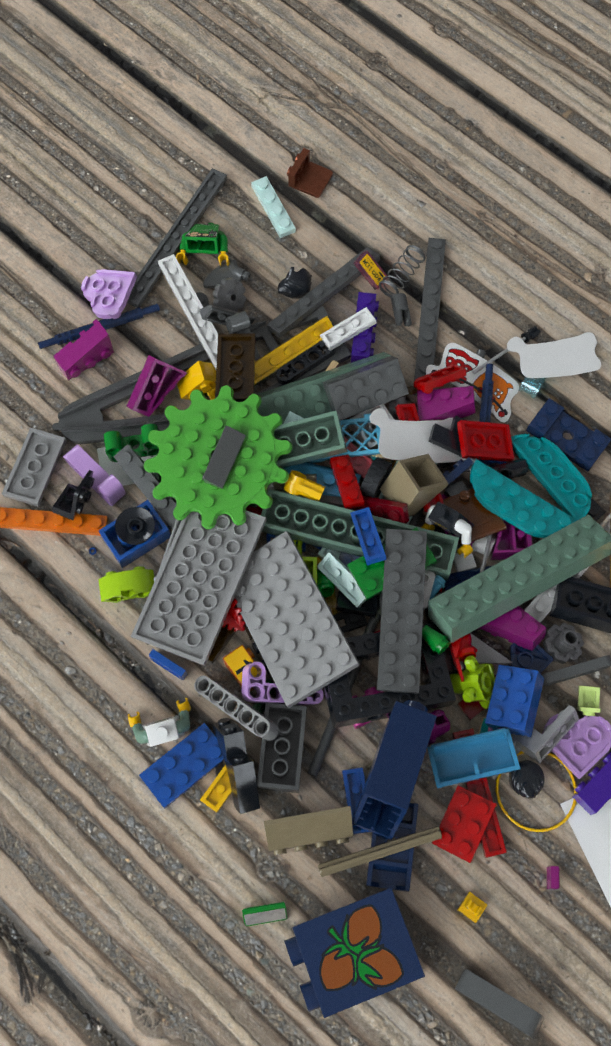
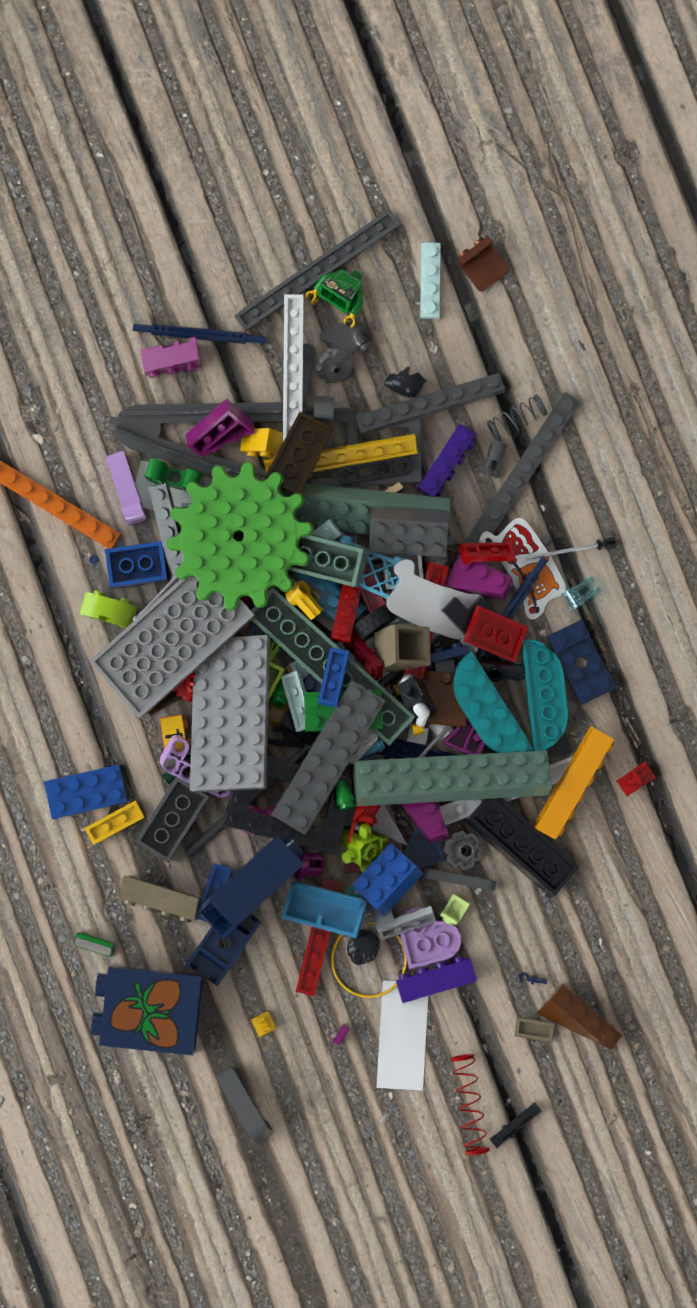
camera: 30 degrees right, 15 degrees up
light grey plate [2,427,67,507] -> none
black bracket [52,470,95,520] -> none
lavender plate [81,269,137,319] -> none
black dish [115,507,155,545] -> none
torso [128,698,191,747] -> none
blue tile [149,649,188,680] -> none
light grey beam [194,676,278,741] -> none
dark grey slope [199,305,256,326] -> none
dark grey slope [202,426,246,489] -> none
black arch [212,718,260,814] -> none
dark tan axle [318,826,442,877] -> none
white tile [320,307,377,351] -> none
tile [353,250,388,290] -> none
red plate [432,785,497,863] -> none
white sticker [507,332,601,378] -> none

